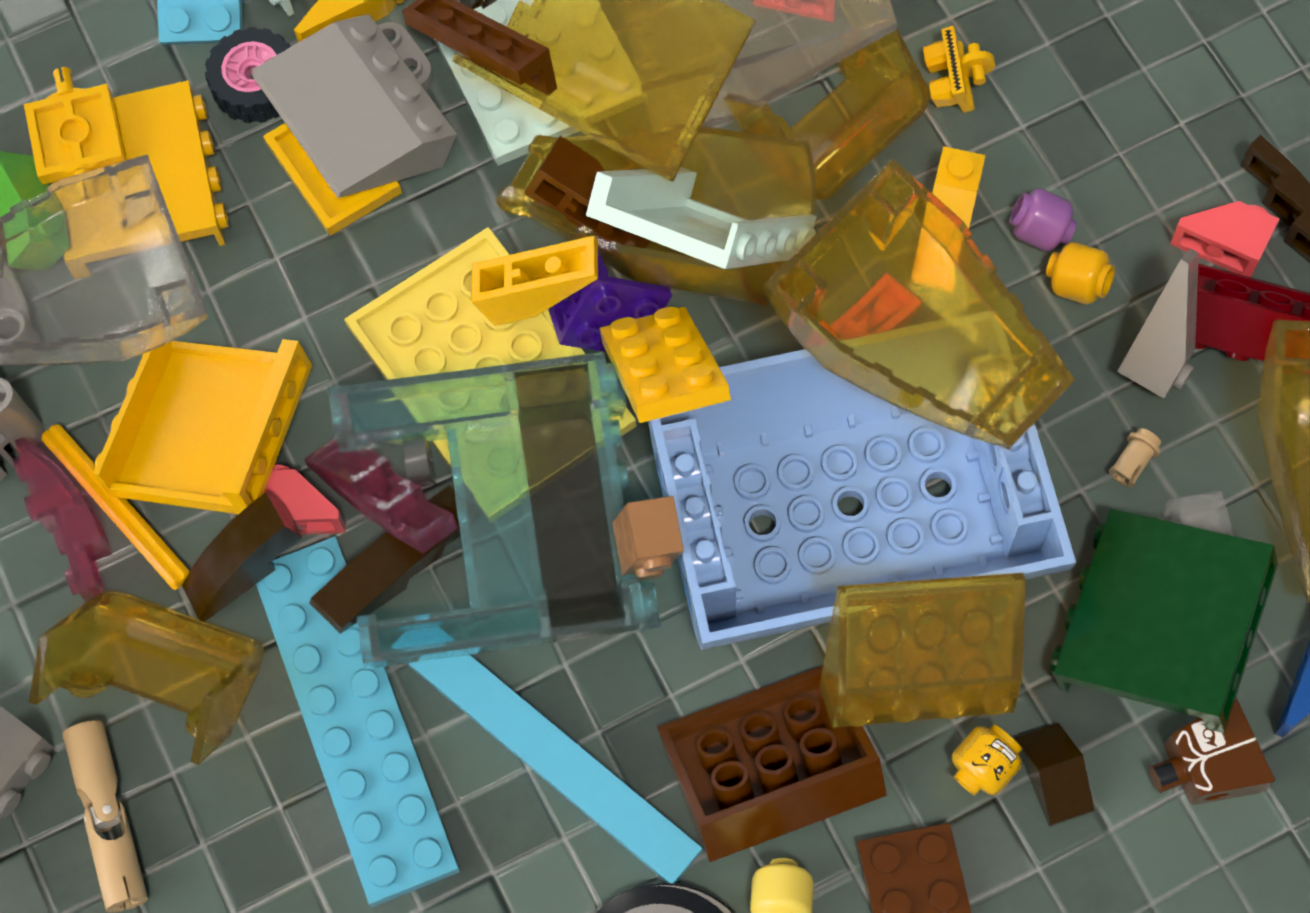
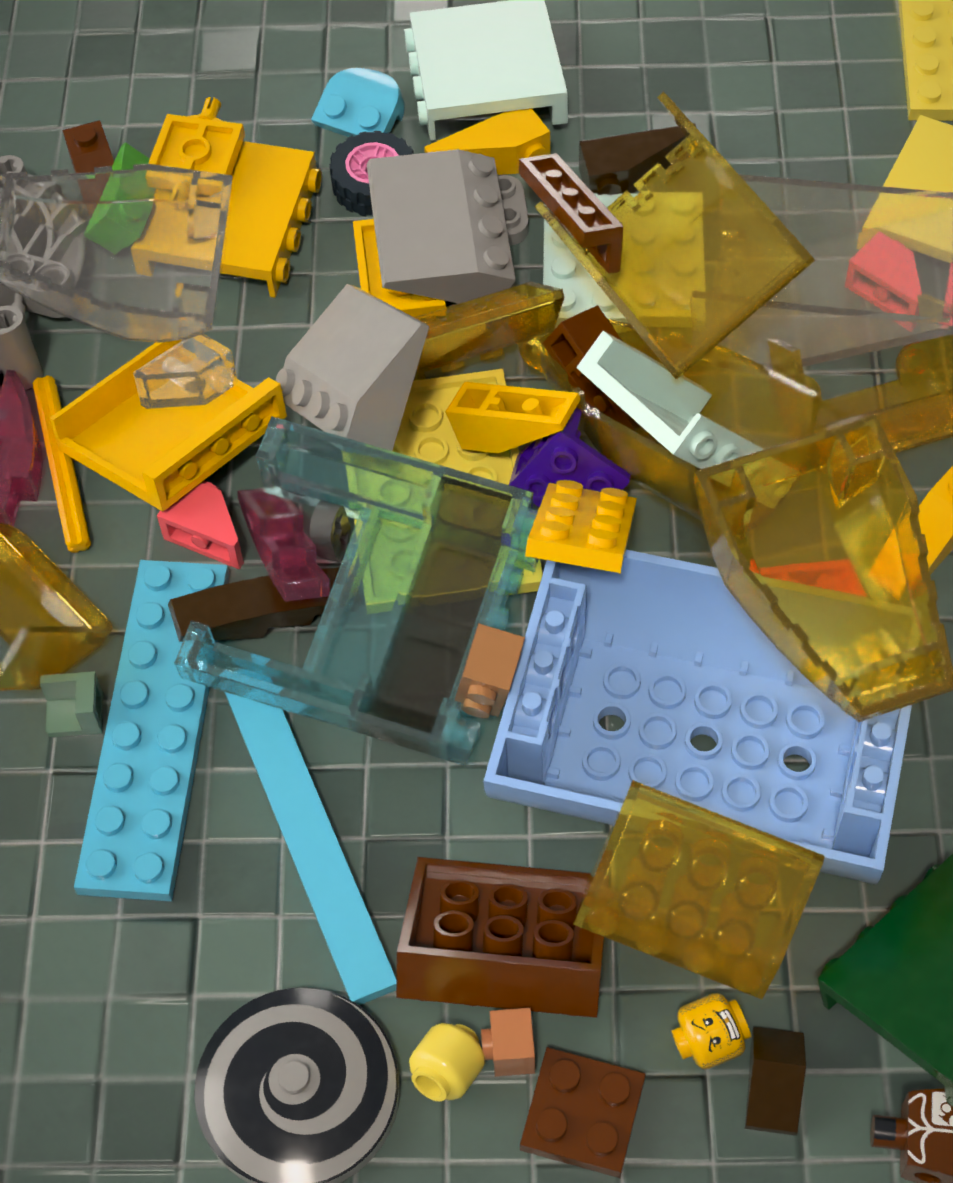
camera: 25 degrees right, 10 degrees down
dark brown slope [182,492,302,622] -> none
none -> sand green panel [40,671,103,737]
none -> clear slope [133,330,238,409]
none -> light grey slope [276,284,429,455]
none -> clear yellow slope [413,281,565,381]
none -> nougat plate [481,1008,535,1077]

